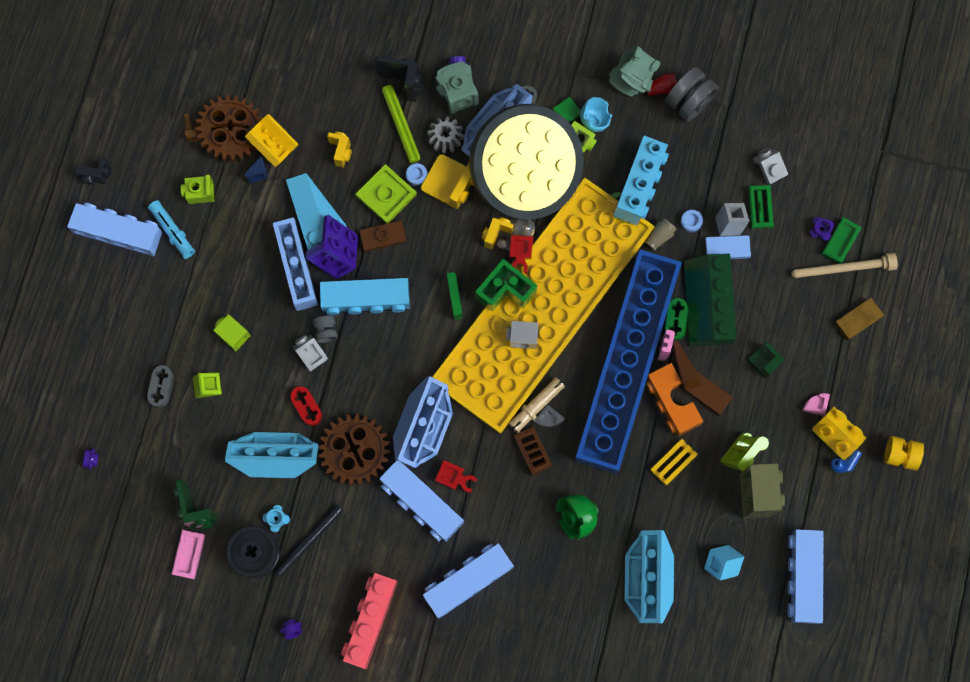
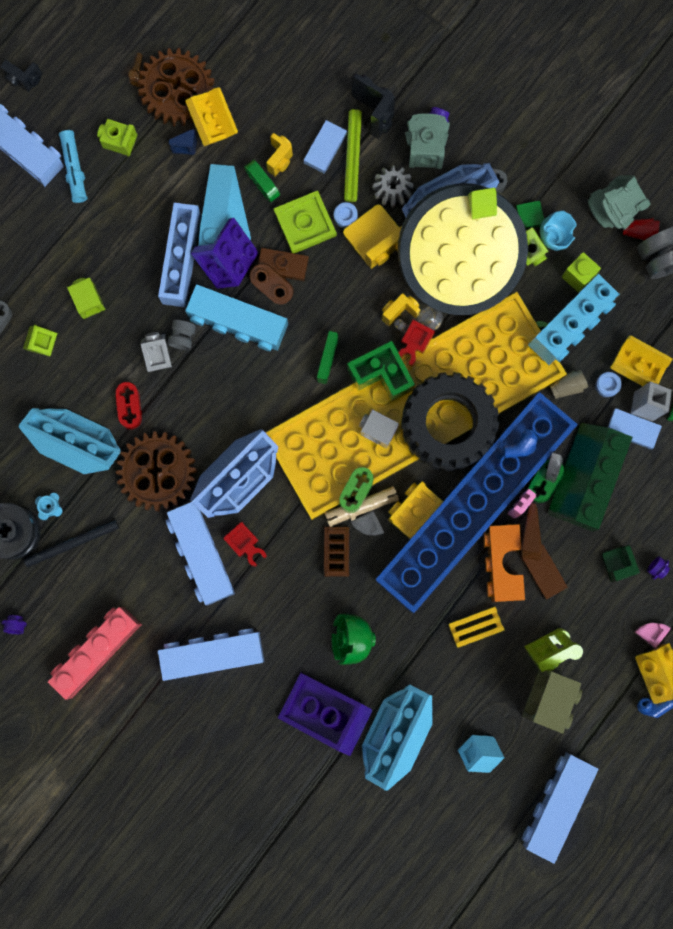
camera: 25 degrees right, 5 degrees up
none -> green beam [244,159,280,203]
none -> reddish brown plate [250,264,294,304]
none -> dark purple slope [278,673,373,756]
none -> light blue tile [304,120,347,174]
none -> bright green beam [339,467,373,513]
none -> yellow bracket [388,481,443,539]
none -> black tyre [401,372,499,471]
none -> lime slope [468,188,497,220]
none -> blue arm [503,430,537,458]
none -> flat silver tile [546,452,563,483]
none -> lime brick [562,252,601,293]
none -> yellow bracket [610,335,672,386]
none -> dark purple plate [647,556,670,579]

